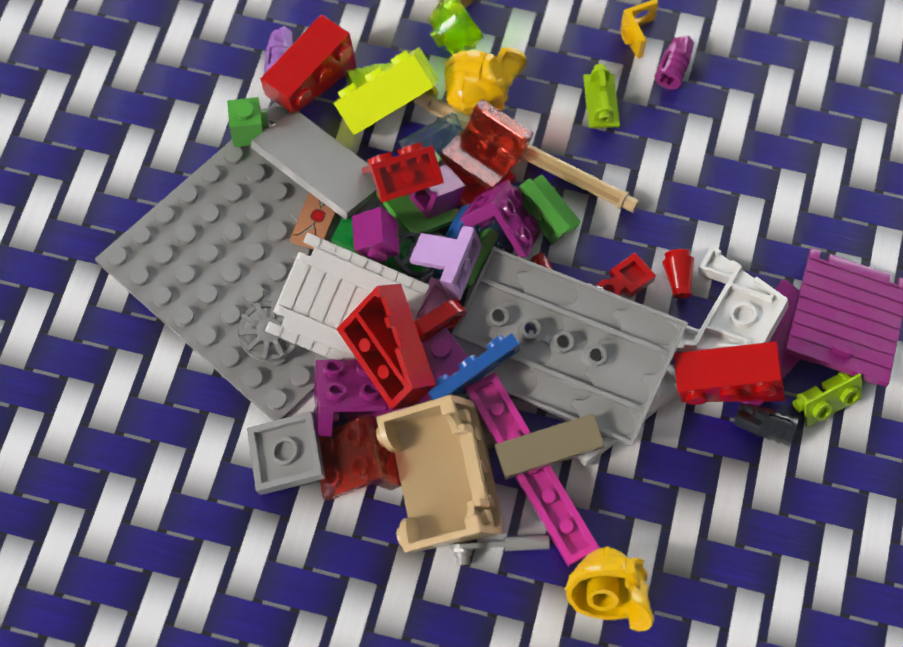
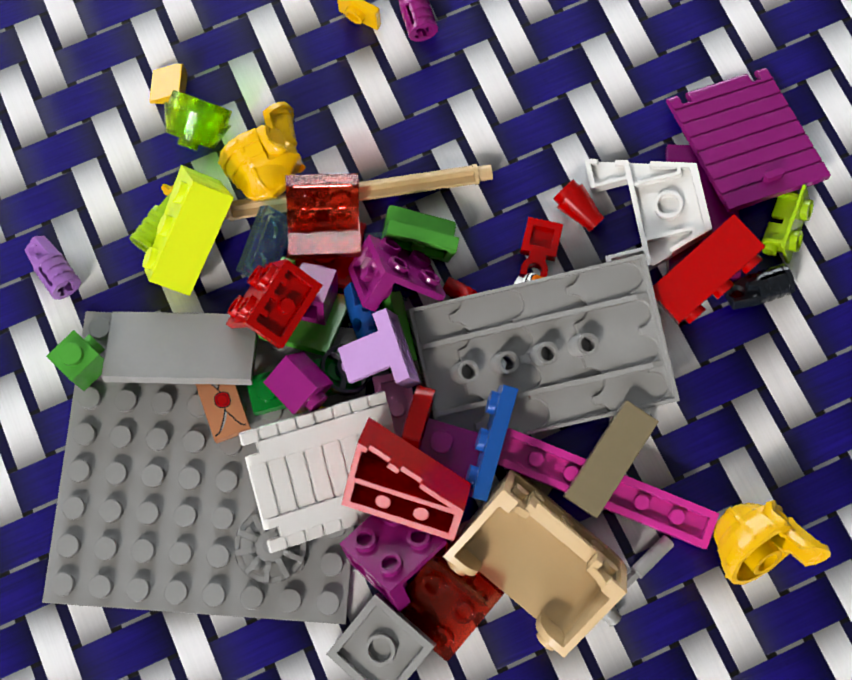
camera: 35 degrees left, 10 degrees up
red wedge [260,14,357,114] -> none
lime hinge [583,64,620,128] -> none

